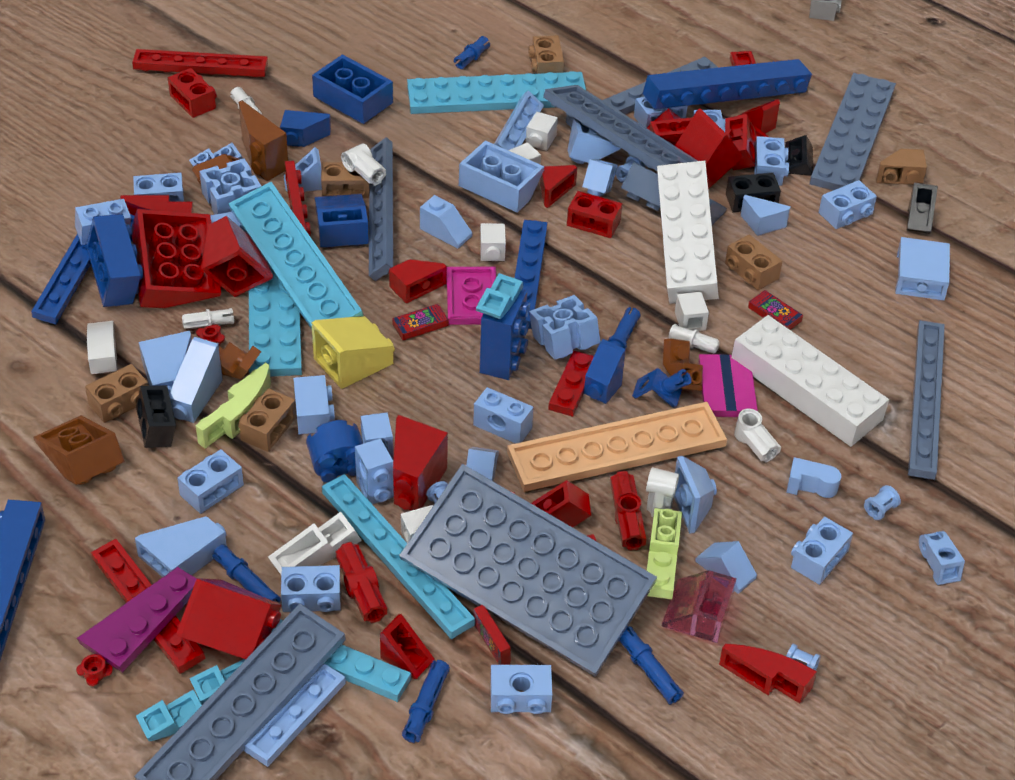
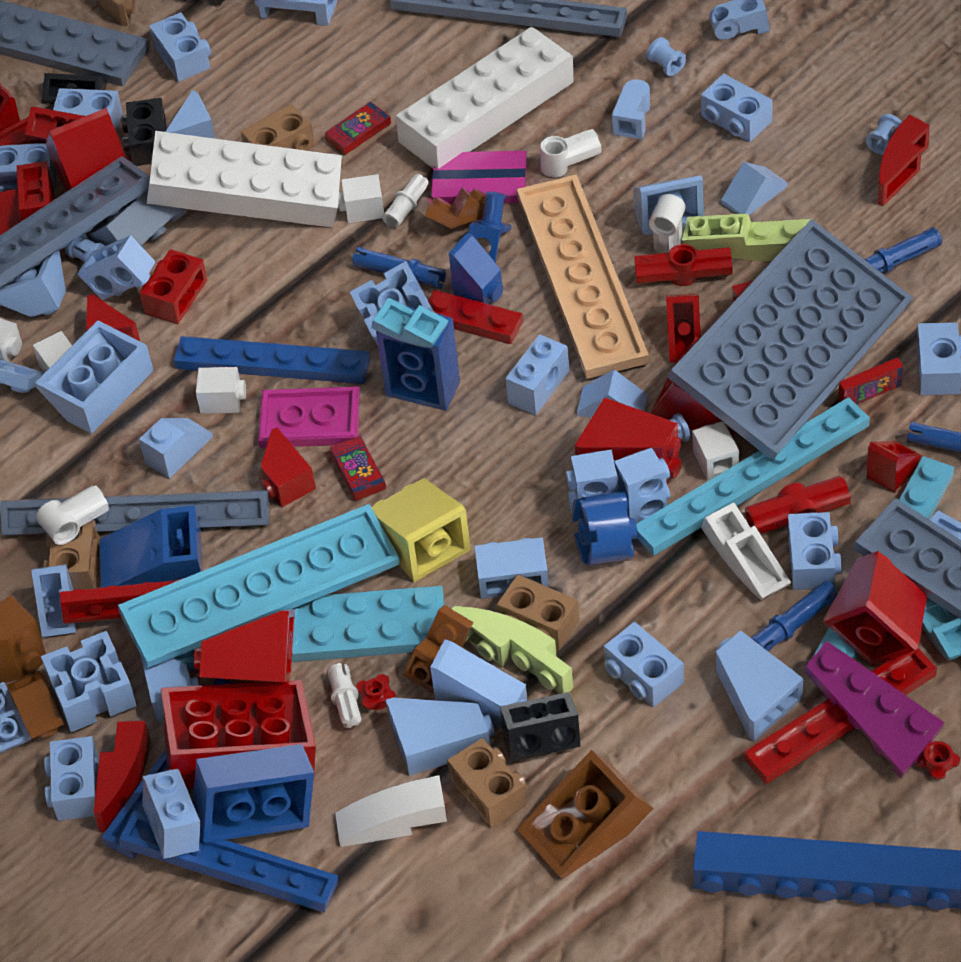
camera: 80 degrees left, 5 degrees up
clear pink slope [662,570,737,643] -> none

